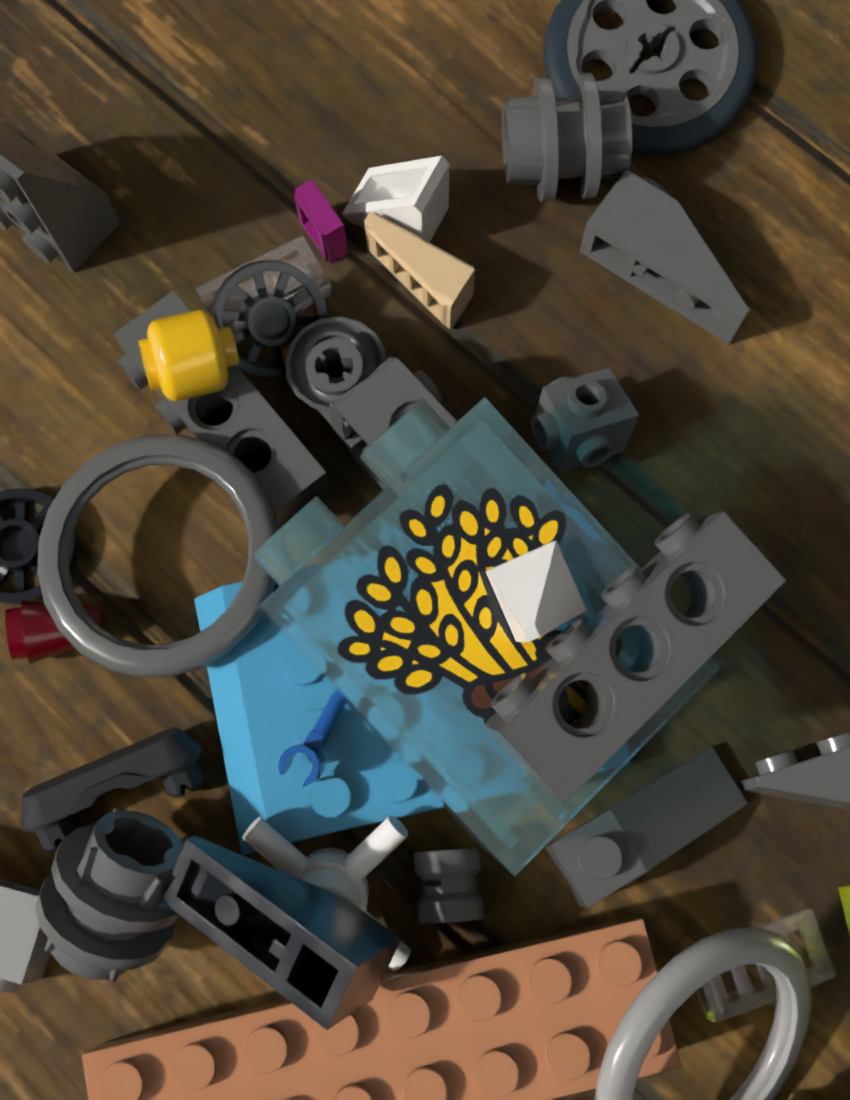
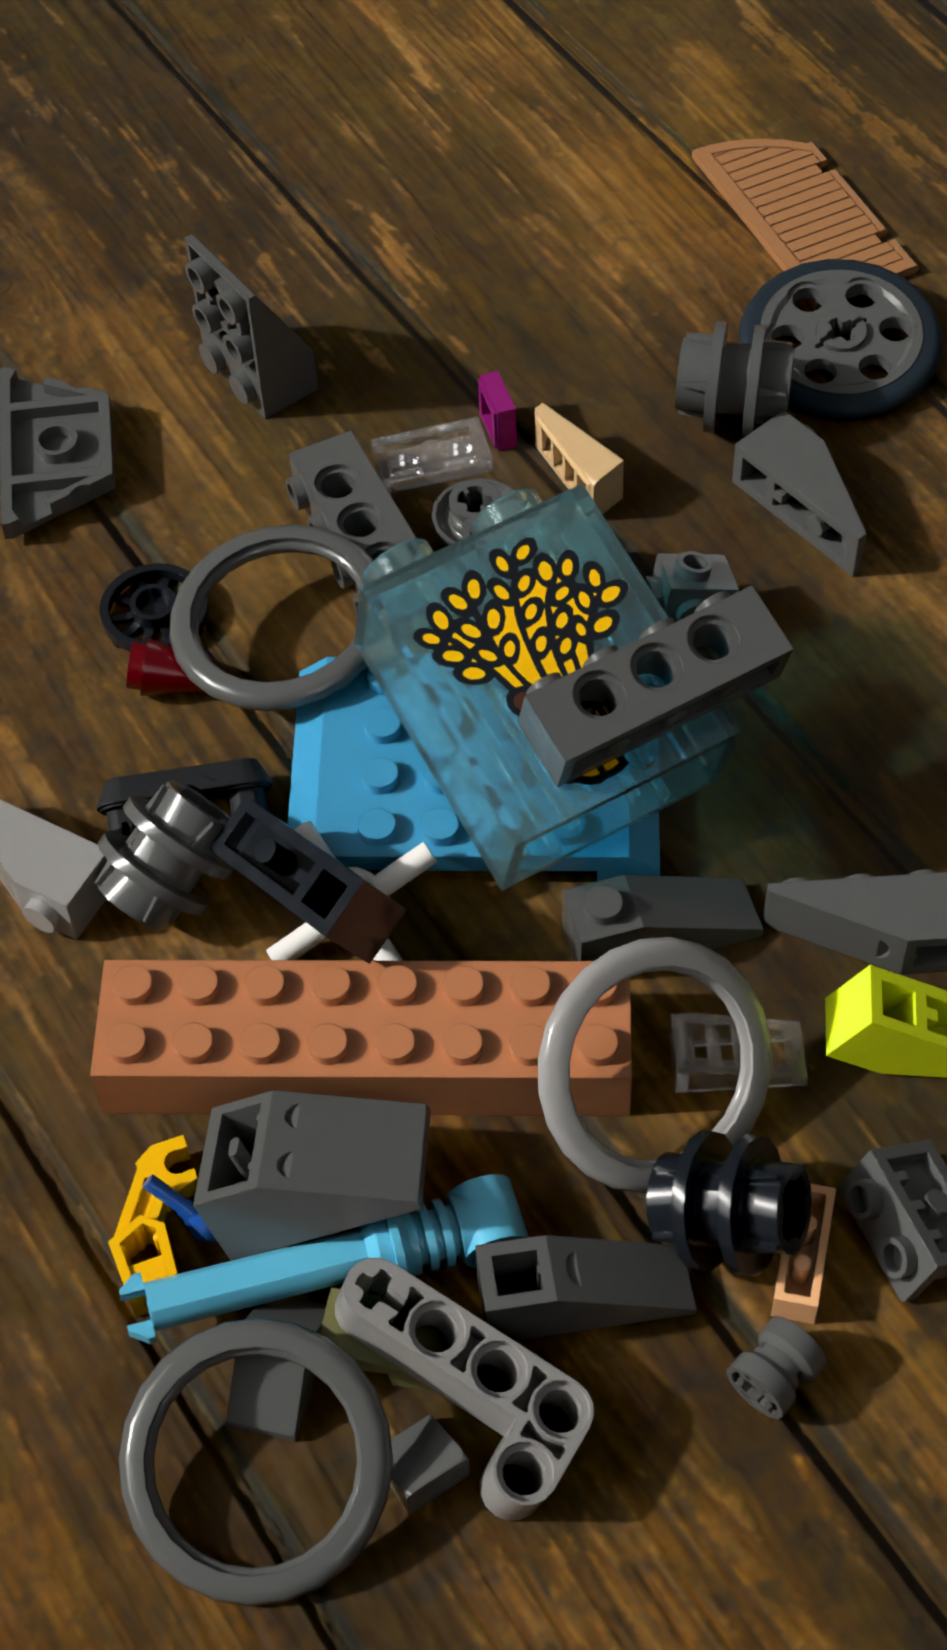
camera: 15 degrees right, 20 degrees down
yellow head [138,310,239,401] -> none
black wheel [211,260,327,377] -> none
blue hand [278,692,348,787] -> none
white slope [342,156,450,242] -> none
dark grey wheel [414,848,485,923] -> none
white slope [485,540,587,643] -> none

